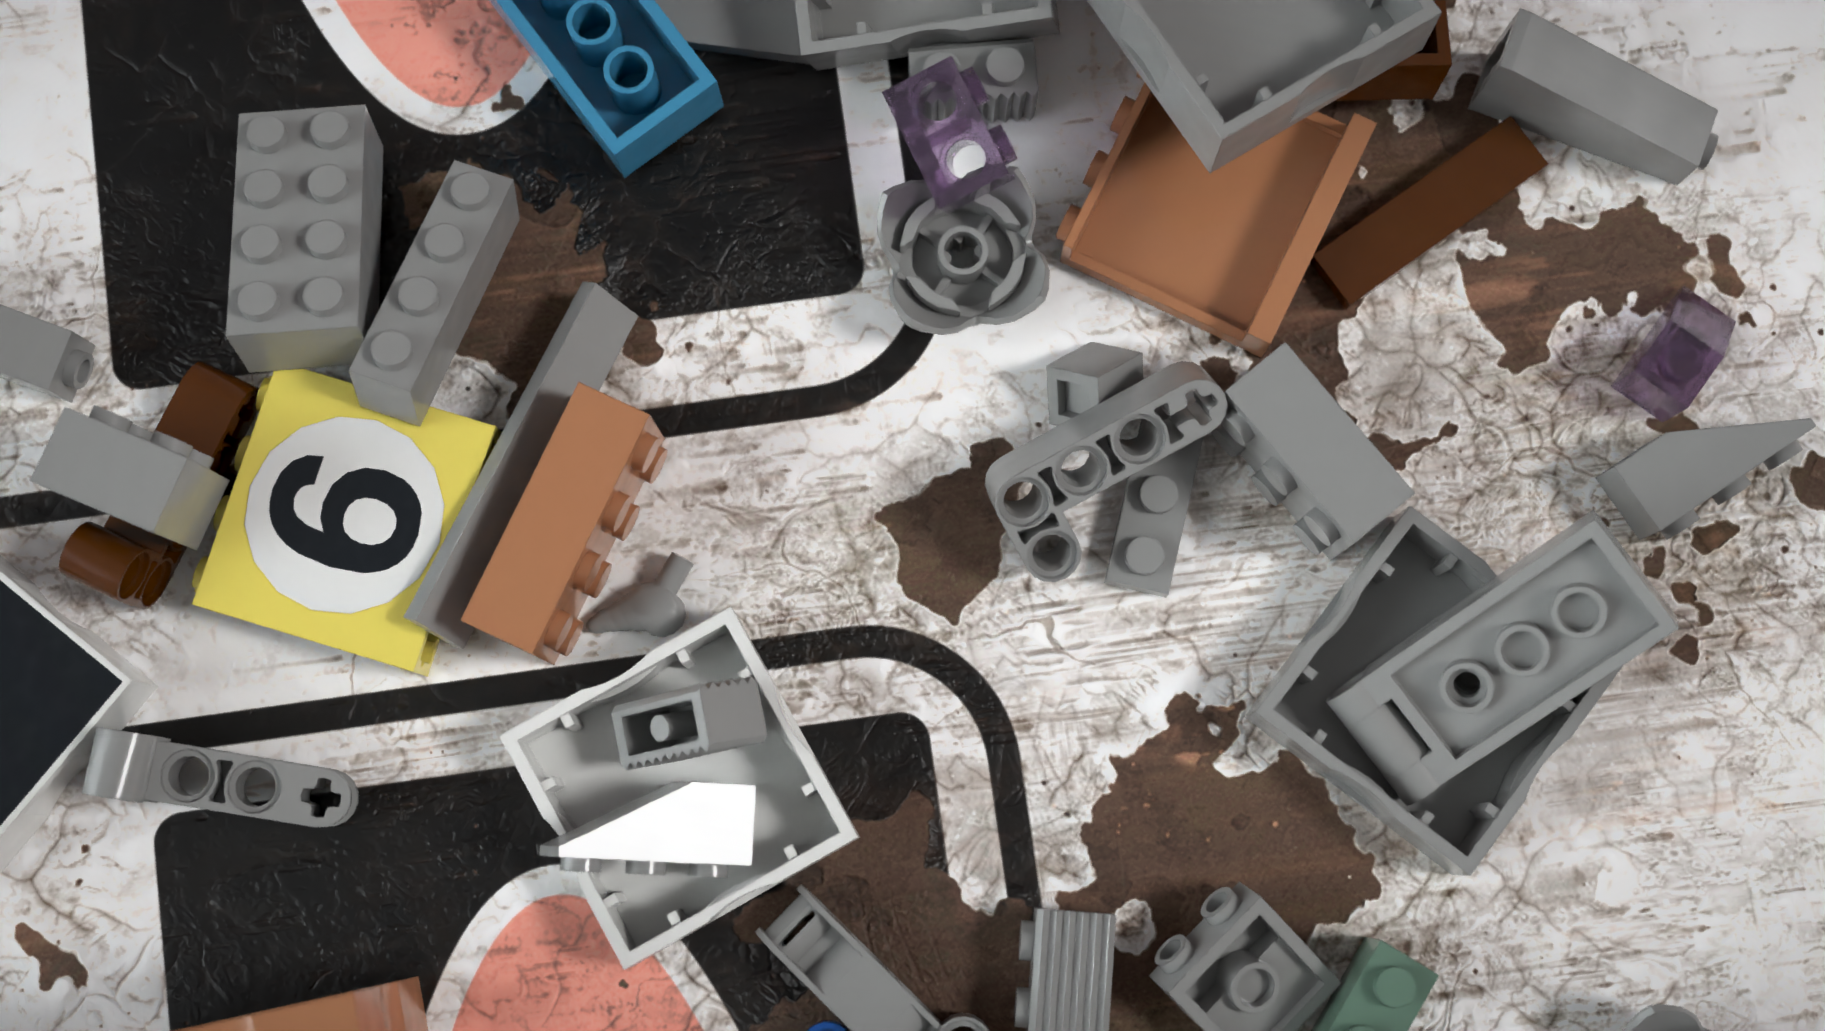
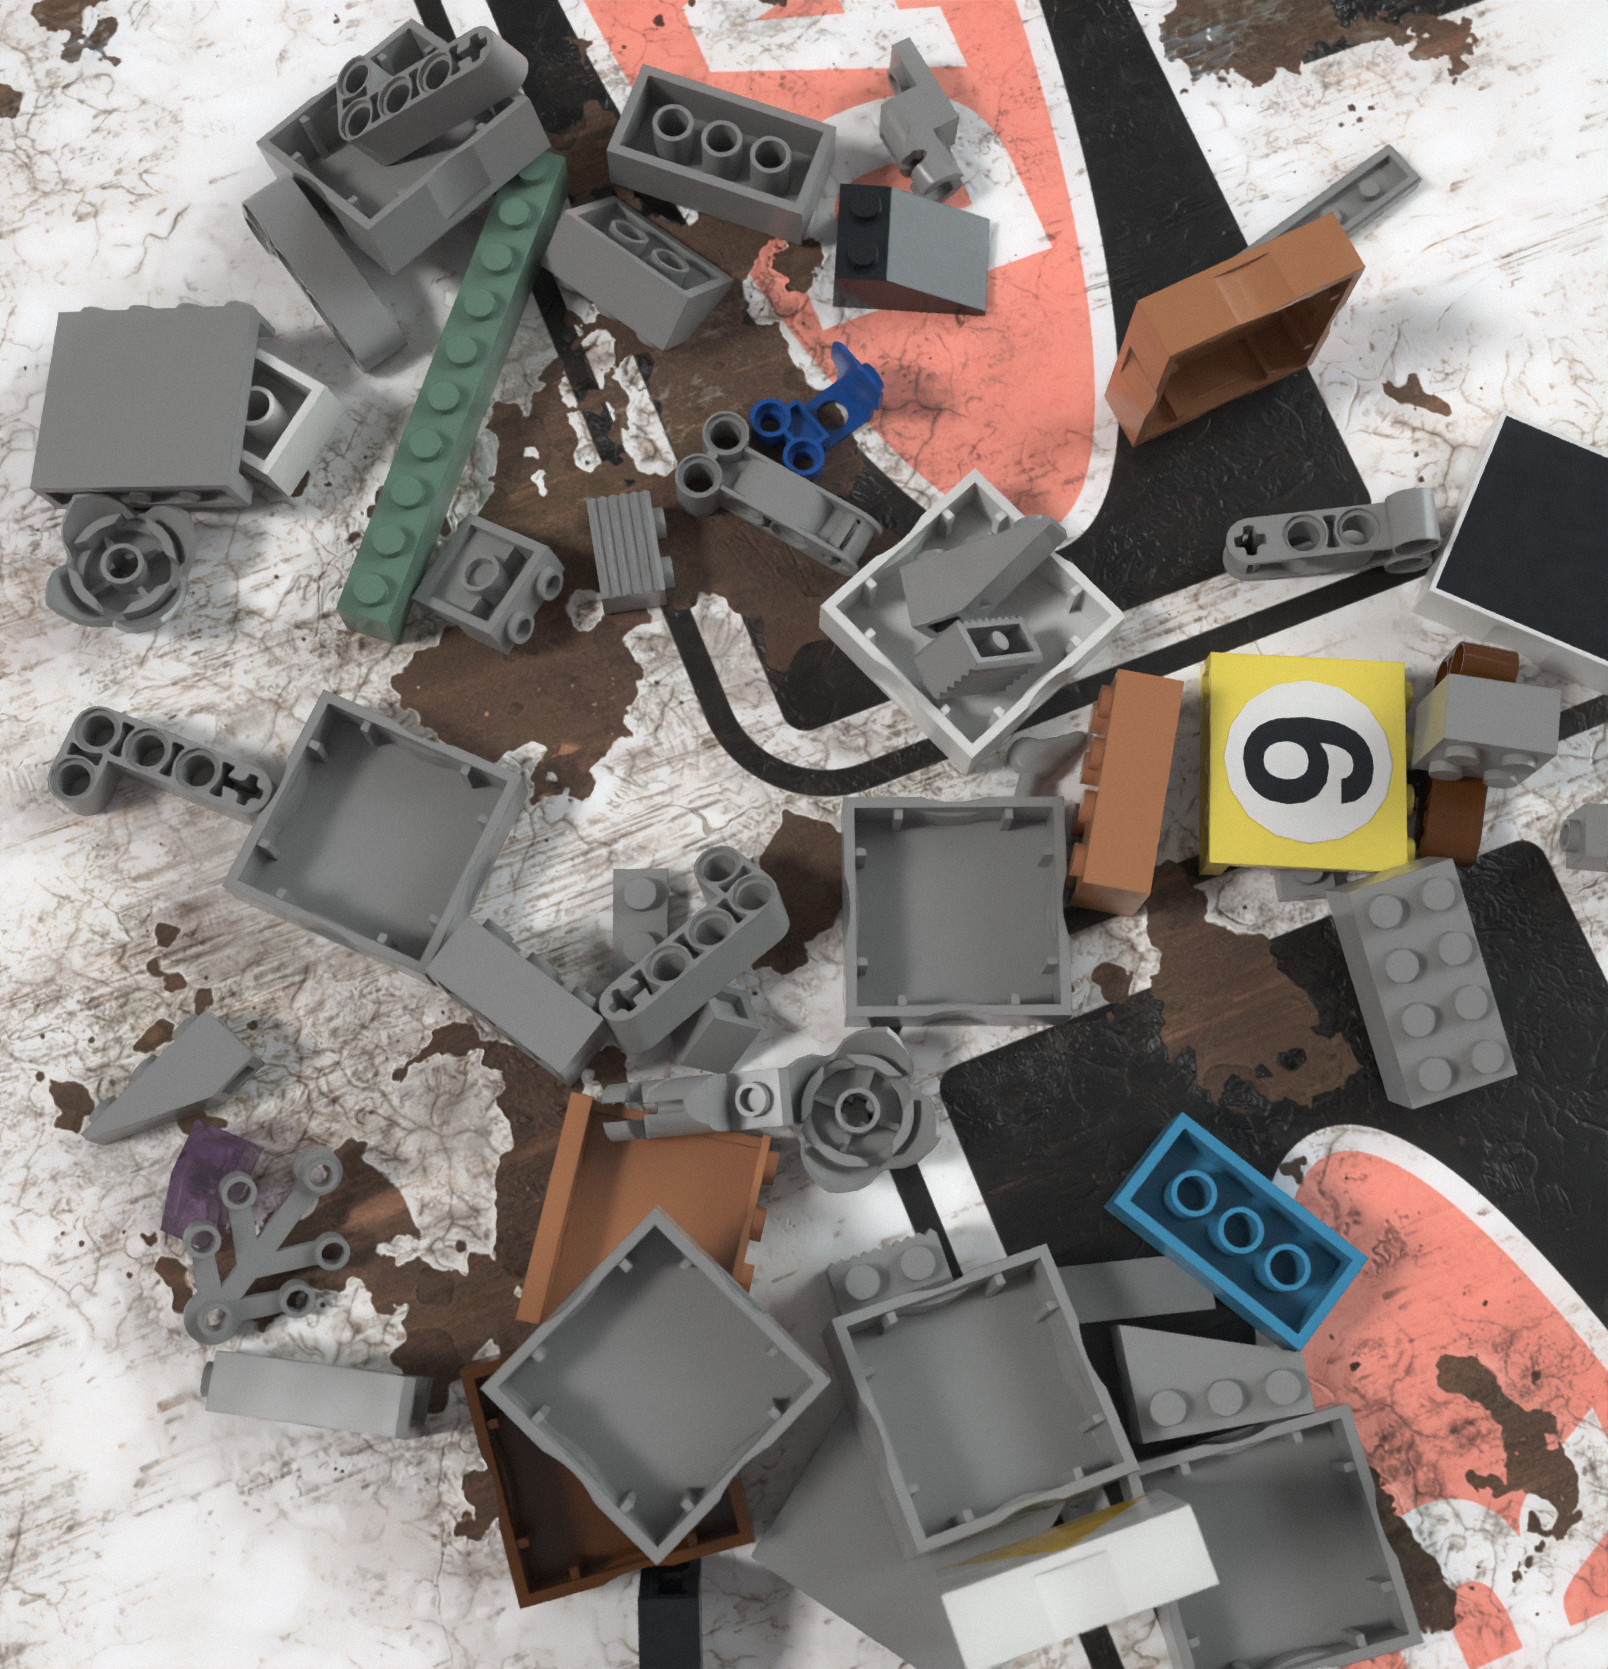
camera: 160 degrees right, 5 degrees down
light grey brick [348,160,520,427] -> none
light grey tile [404,282,638,649] -> none
clear purple brick [882,56,1018,214] -> none
reddish brown tile [1310,116,1548,310] -> none
light grey hinge [1326,509,1679,806] -> none
none -> light grey beam [47,706,278,826]
none -> light grey plant [183,1145,350,1345]
none -> light grey plate [601,1068,793,1141]
none -> light grey tile [841,796,1073,1027]

